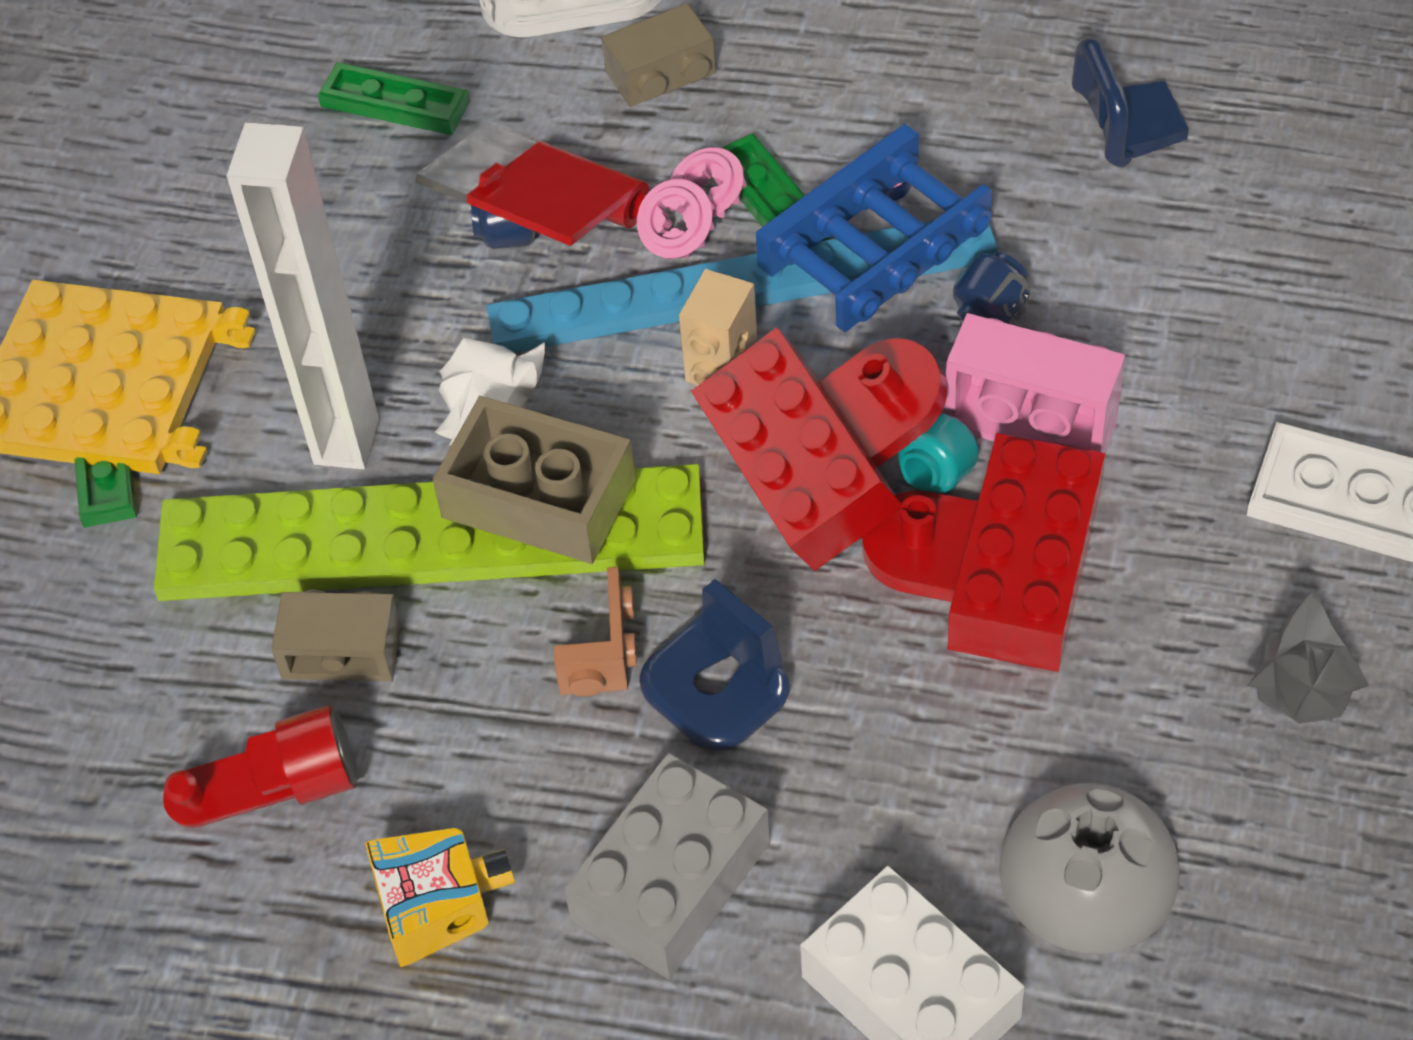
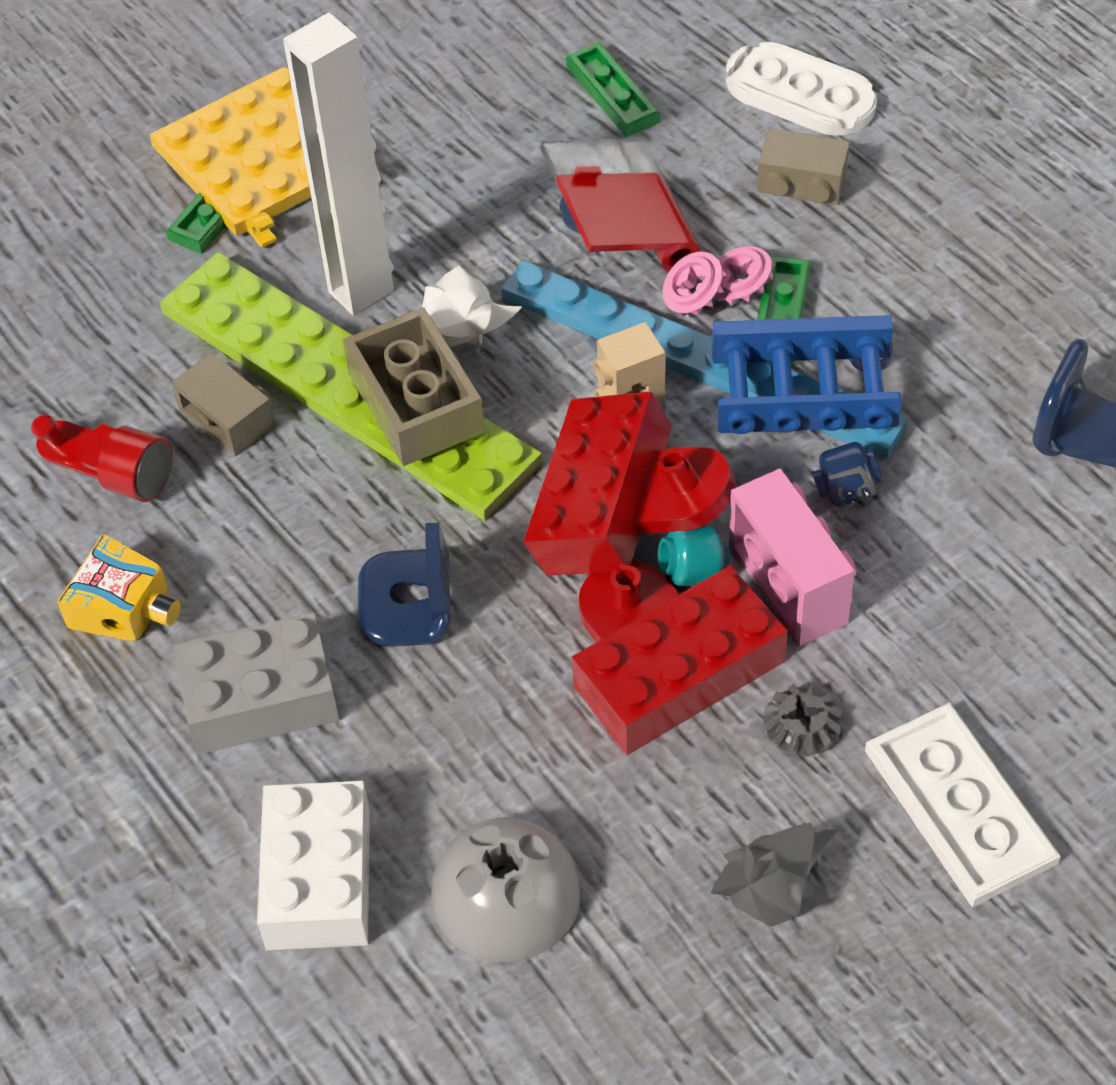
camera: 40 degrees right, 0 degrees up
nougat bracket [554,567,637,697] -> none
none -> flat silver gear [763,683,842,756]

